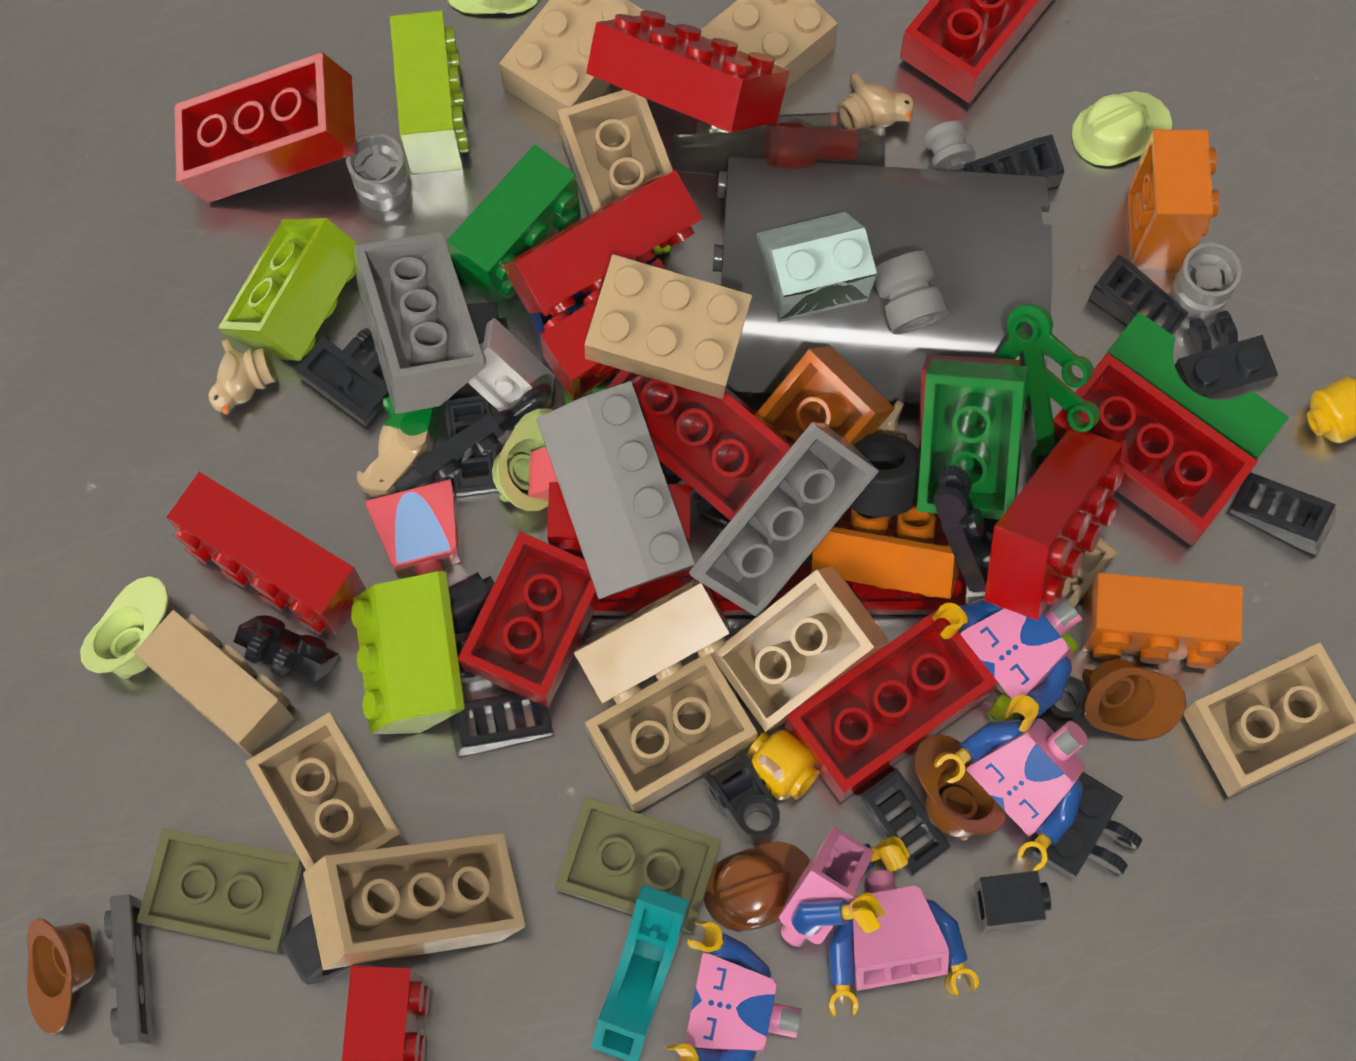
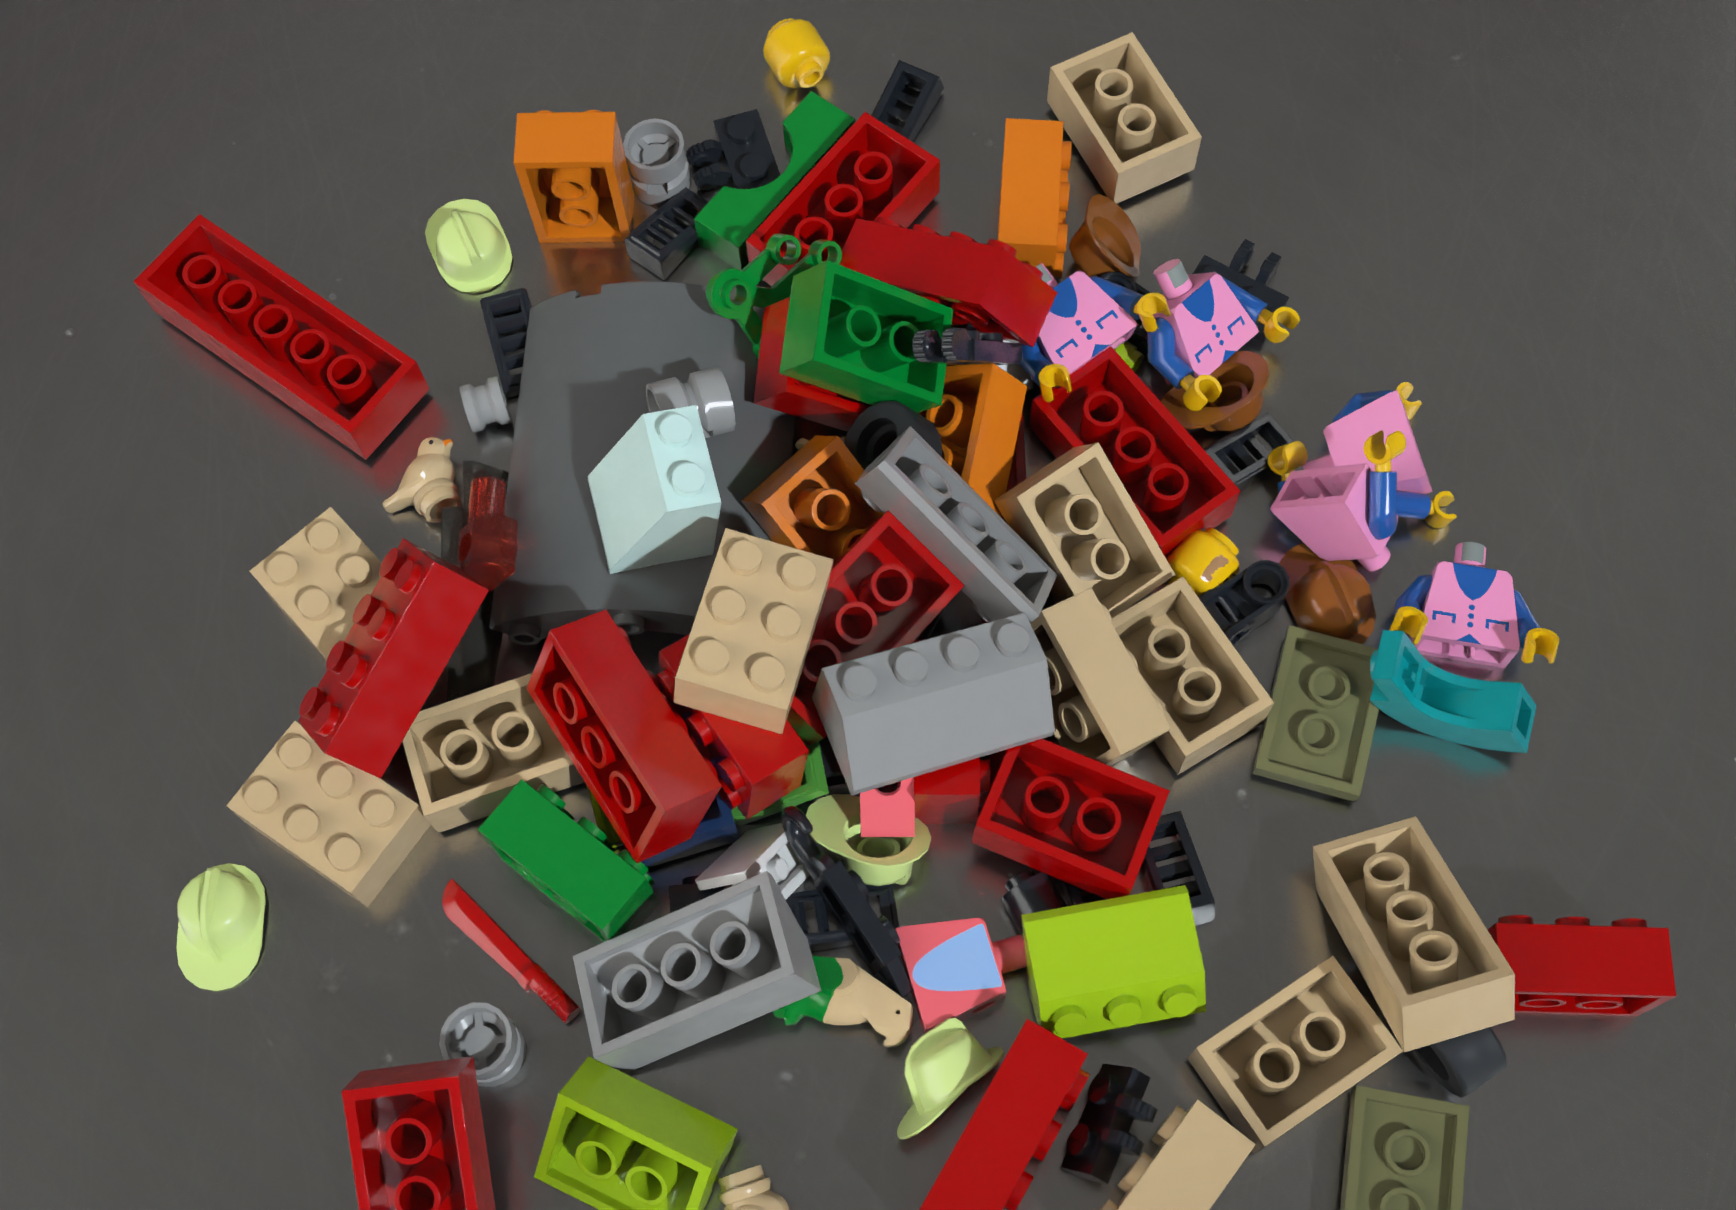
camera: 90 degrees left, 5 degrees down
black hinge [294,328,389,426] -> none
lime brick [390,11,469,175] -> none
black brick [975,870,1051,932] -> none
none -> red piece [442,879,581,1024]
none -> yellowish green piece [897,1017,1004,1139]

